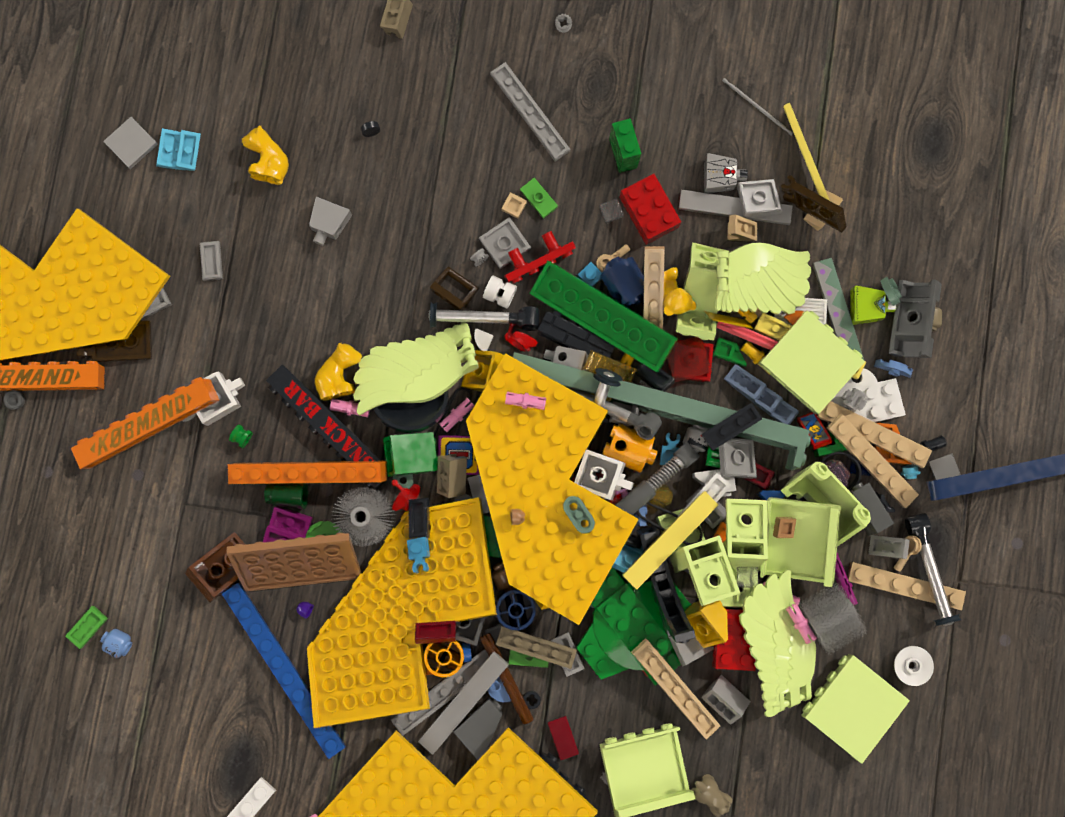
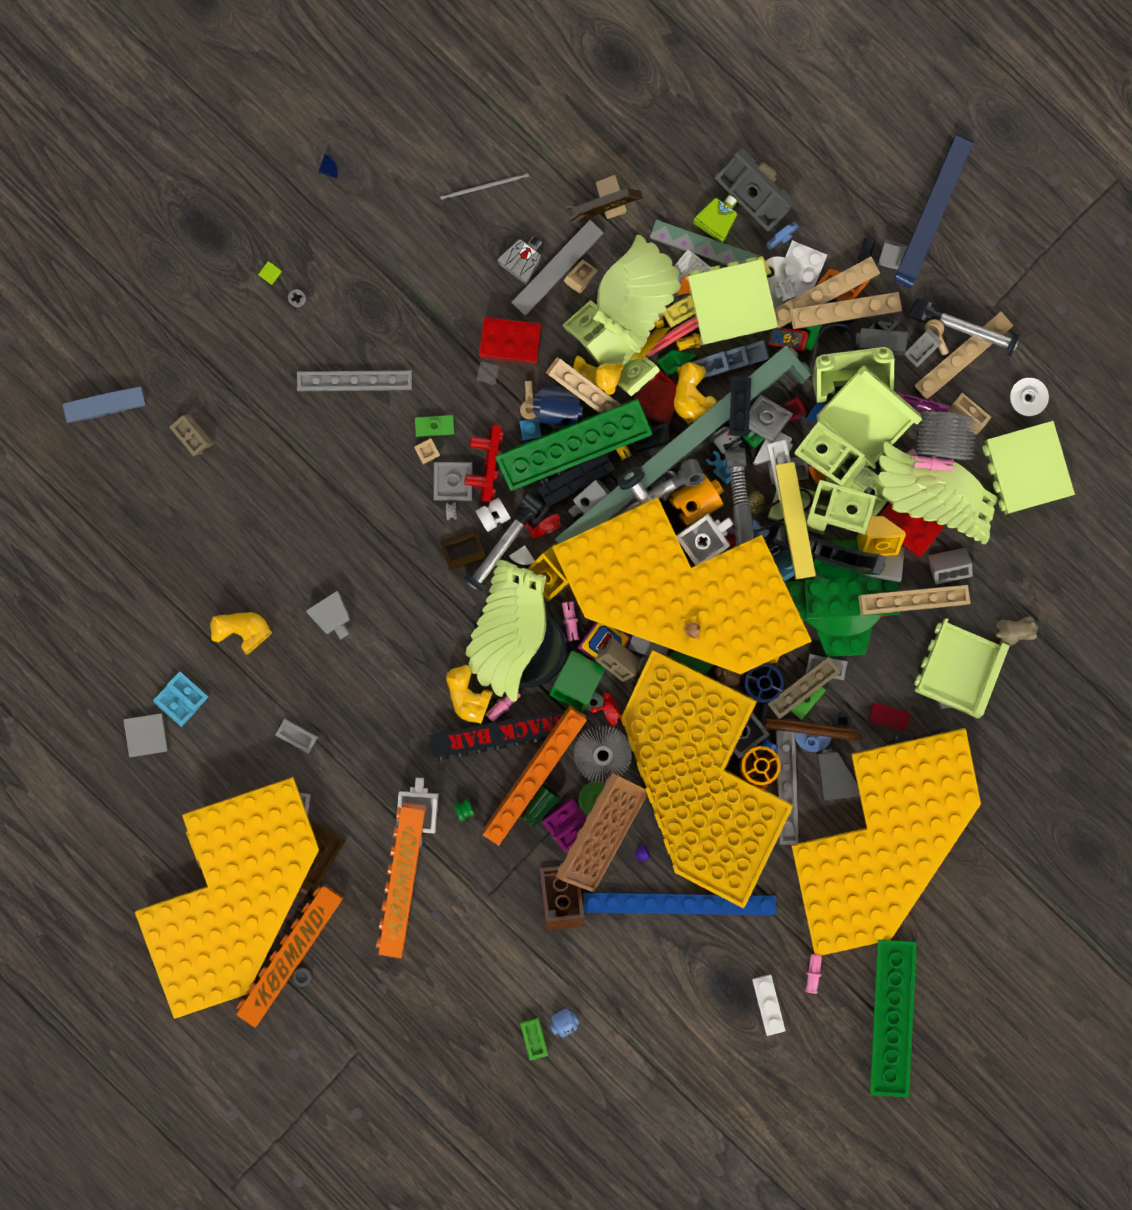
camera: 50 degrees left, 5 degrees up
black tile [361,121,380,137] -> none
dark azure plate [407,537,430,574] -> none
black tile [409,498,430,539] -> none
dark red tile [415,621,456,644] -> none
light grey tile [418,651,509,755] -> none
bright pink pin [505,392,546,410] -> none
sand green plate [563,496,595,534] -> none
clear yellow plate [583,350,637,383] -> none
green brick [609,118,641,173] -> none
light grey tile [737,179,782,217] -> none
medium nougat plate [773,517,796,538] -> none
light yellow tile [783,103,830,201] -> none
head [825,459,850,486] -> none
sand green plate [880,277,902,306] -> none
medium azure plate [901,465,920,479] -> none
none -> yellow animal [674,362,717,424]
none -> tan slope [948,393,991,434]

